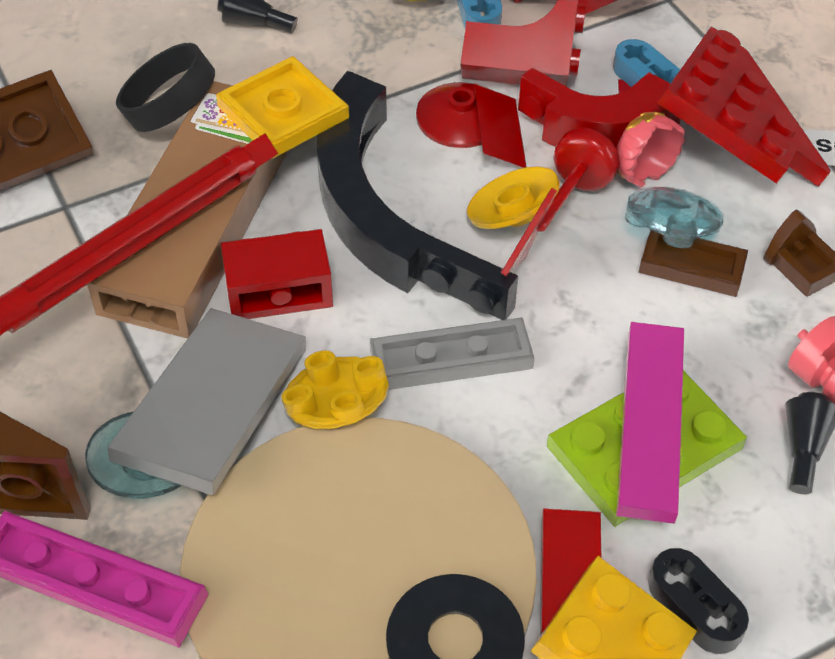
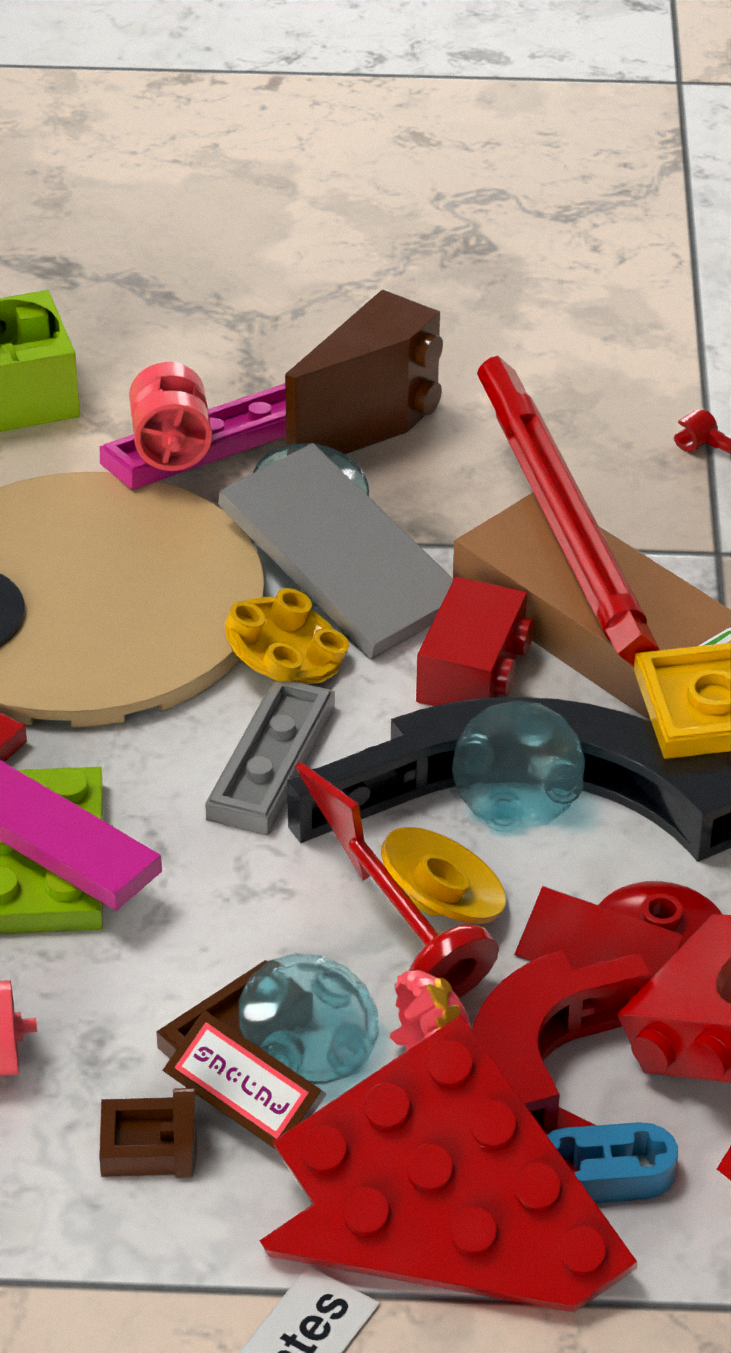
camera: 120 degrees right, 10 degrees down
none -> coral wheel [129,362,212,471]
none -> tile [162,1010,327,1150]
none -> clear light blue dish [452,701,585,833]

